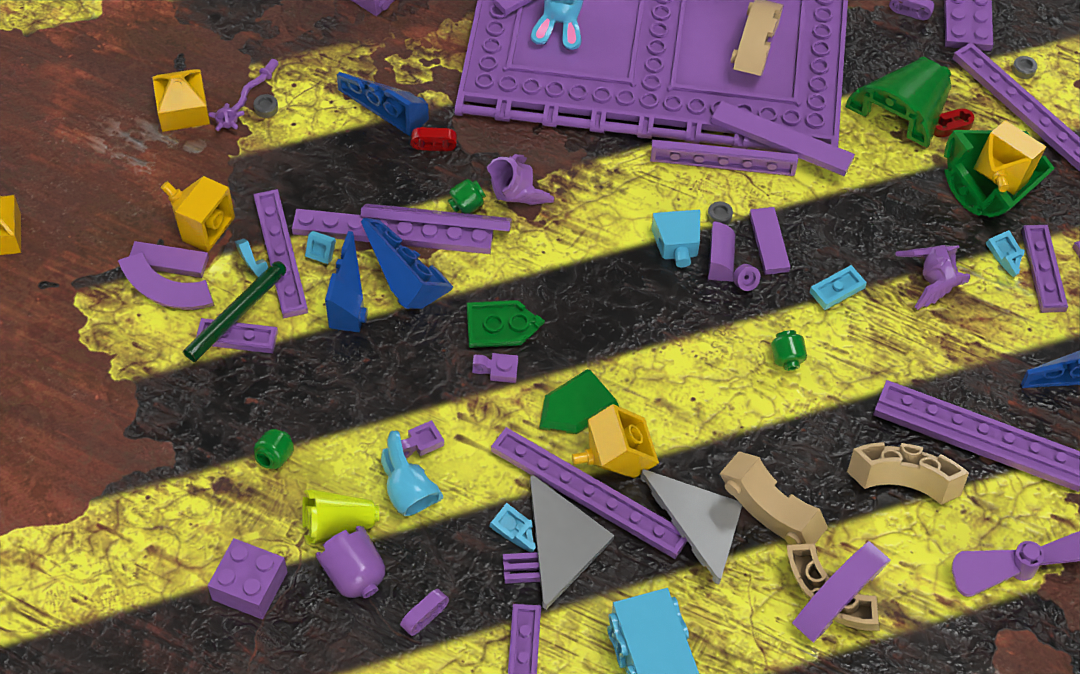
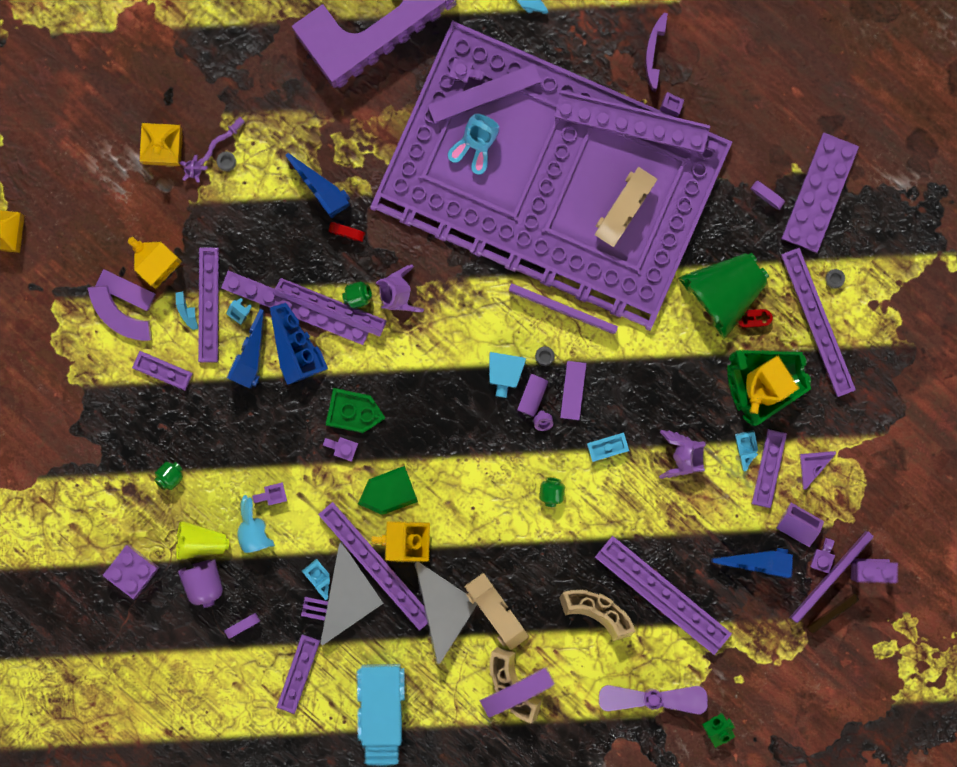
camera: 15 degrees right, 30 degrees up
dark green piece [182,261,287,362] -> none
medium lavender tile [711,101,855,176] -> none

